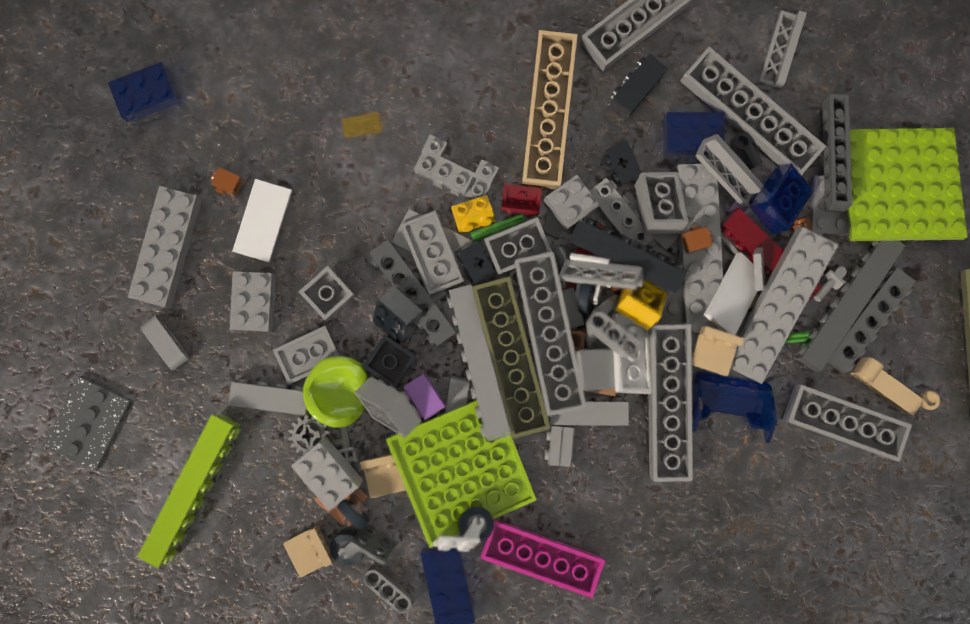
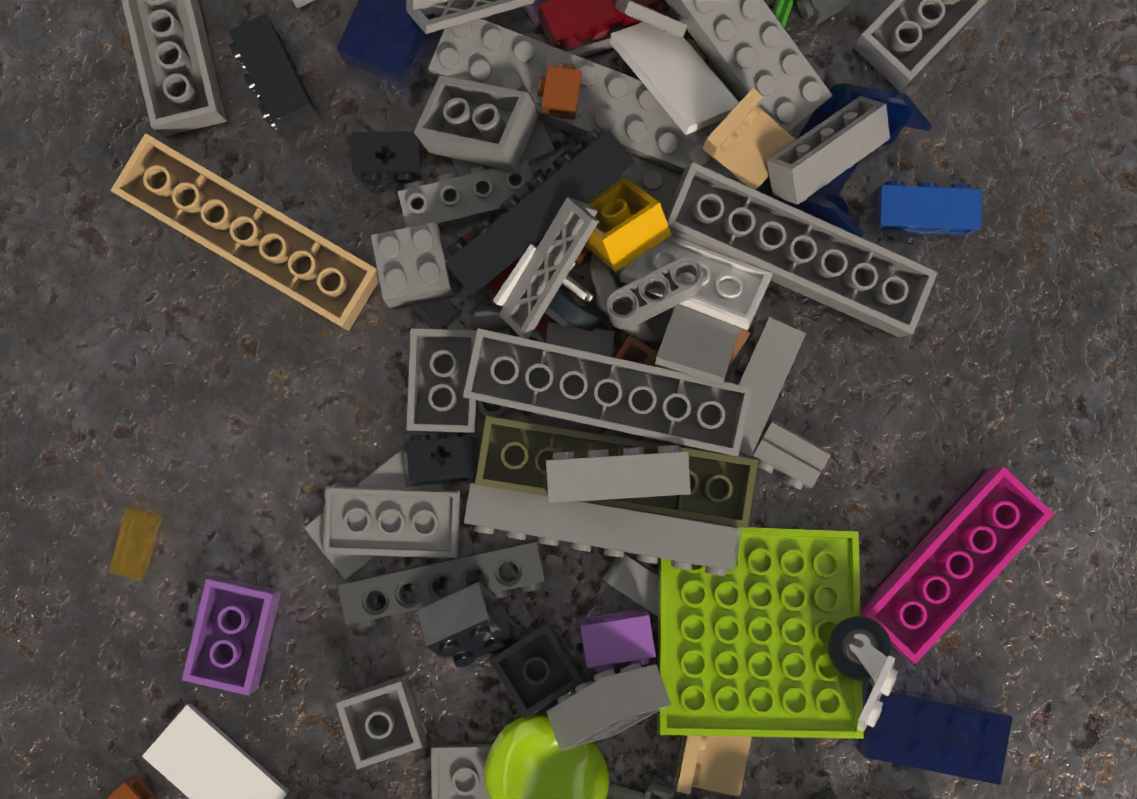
camera: 65 degrees left, 0 degrees up
light grey bracket [414,135,499,200] -> none
yellow bracket [451,195,495,233] -> none
bright green axle [471,214,526,241] -> none
dark red bracket [501,182,542,216] -> none
none -> medium lavender brick [182,576,281,696]
none -> light grey brick [546,445,691,503]
none -> light grey brick [767,96,890,205]
none -> blue brick [873,180,982,235]

